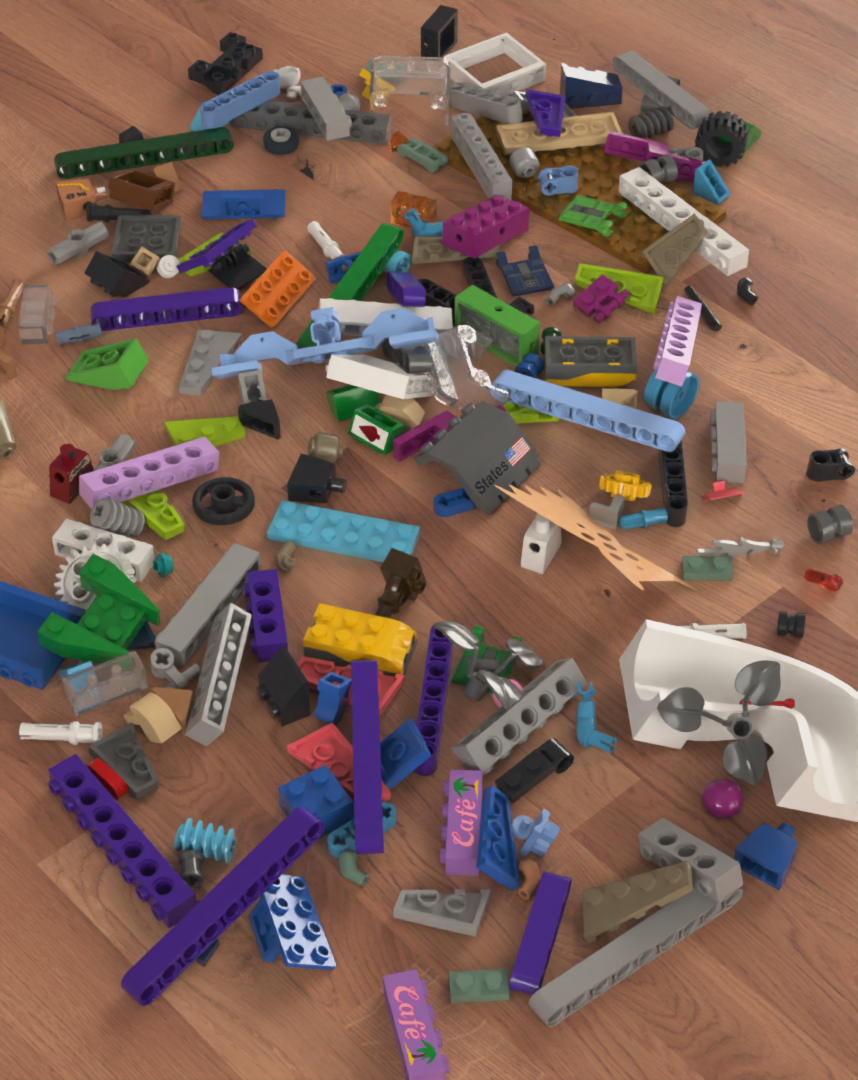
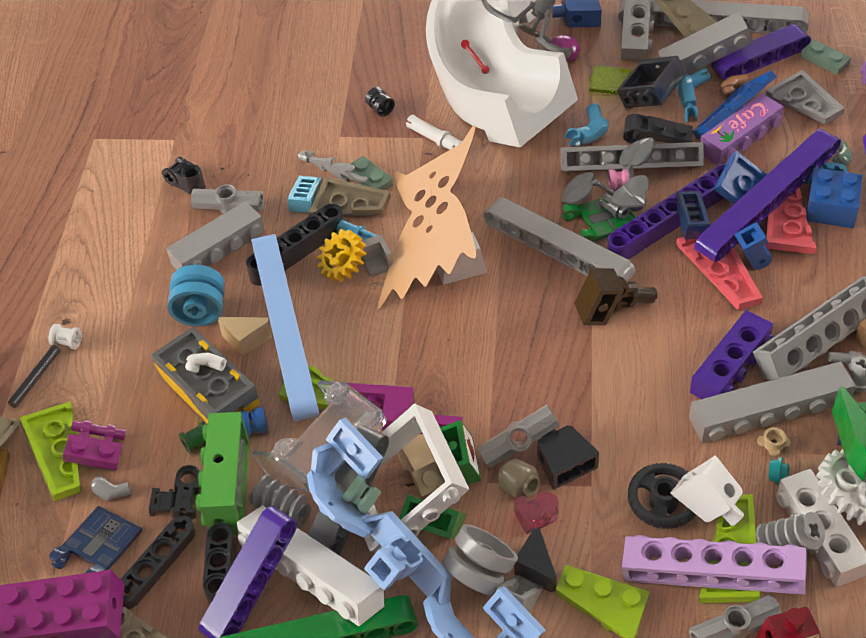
camera: 130 degrees left, 5 degrees up
black slope [256,646,310,727] -> none
medium azure plate [267,500,420,562] -> none
dark tan arm [275,541,296,572] -> none
yellow piece [303,603,417,677] -> none
dark grey hinge [414,401,540,515] -> none
blue beam [433,488,476,517] -> none
medium blue hips [511,809,561,858] -> none
lavender brick [653,296,702,386] -> none
coral piece [703,480,745,502] -> none
clear red arm [805,569,843,591] -> none
dark grey wheel [807,505,853,544] -> none
none -> white bush [48,324,82,350]
none -> white arm [185,353,226,373]
none -> light grey piece [191,184,264,214]
none -> medium azure slope [287,176,322,213]
none -> dark tan wing [308,177,391,217]
none -> sand green wheel [341,475,382,515]
none -> light grey wheel [442,524,518,596]
none -> light grey piece [477,404,560,468]
none -> light grey beam [483,197,636,282]
none -> clear pink leg [514,491,559,534]
none -> clear neon green piece [589,65,632,95]
none -> black window [617,55,686,108]
none -> light grey brick [658,12,753,74]
none -> white torso [671,456,744,526]
none -> dark blue slope [675,191,711,240]
none -> dark azure arm [677,68,710,123]
none -> tan plate [757,427,791,456]

